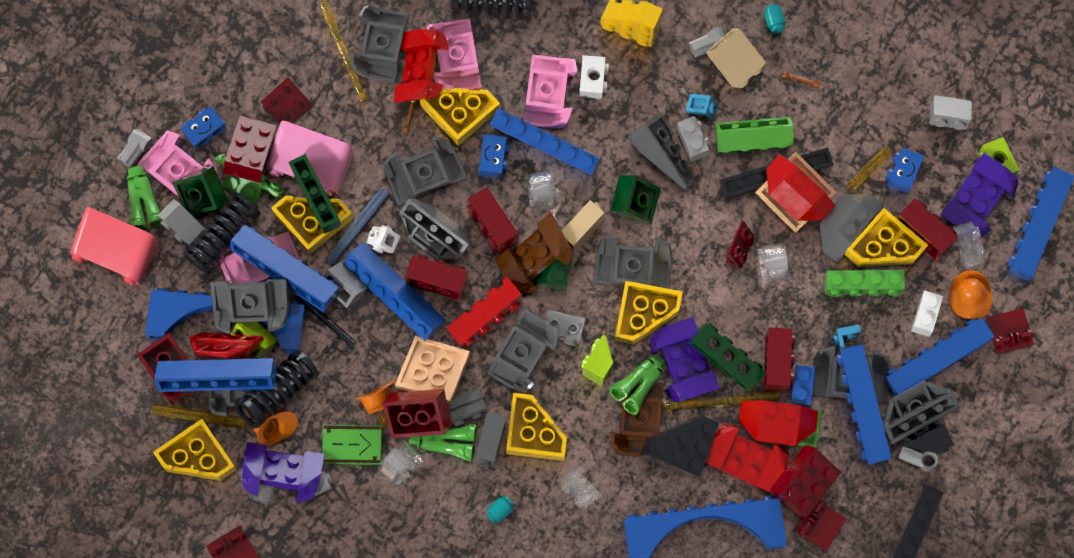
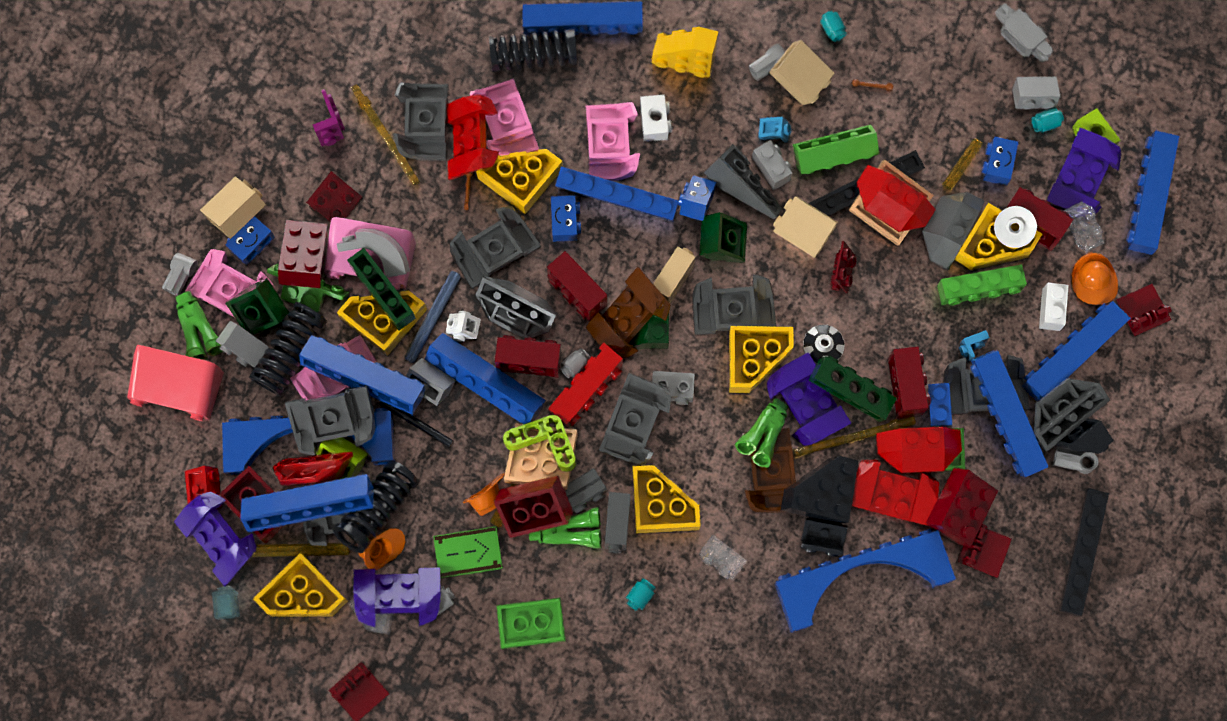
camera: 10 degrees left, 0 degrees up
clear brick [378,440,424,485] -> none
clear brick [525,170,560,212] -> none
lime slope [581,335,613,386] -> none
clear brick [758,243,790,284] -> none
none -> dark purple piece [174,492,256,587]
none -> red bracket [185,466,222,509]
none -> tan brick [200,177,266,239]
none -> clear light blue brick [212,586,240,620]
none -> magenta bracket [313,89,345,146]
none -> light grey arch [337,228,410,277]
none -> bright green tile [497,598,565,649]
none -> lime beam [503,415,576,472]
none -> light grey brick [561,348,591,378]
none -> blue brick [678,175,716,221]
none -> tan brick [773,196,839,258]
none -> black bracket [801,517,848,557]
none -> dish [803,325,845,364]
none -> white dish [994,206,1037,248]
none -> light grey hinge [995,3,1053,62]
none -> teal brick [1031,107,1064,133]

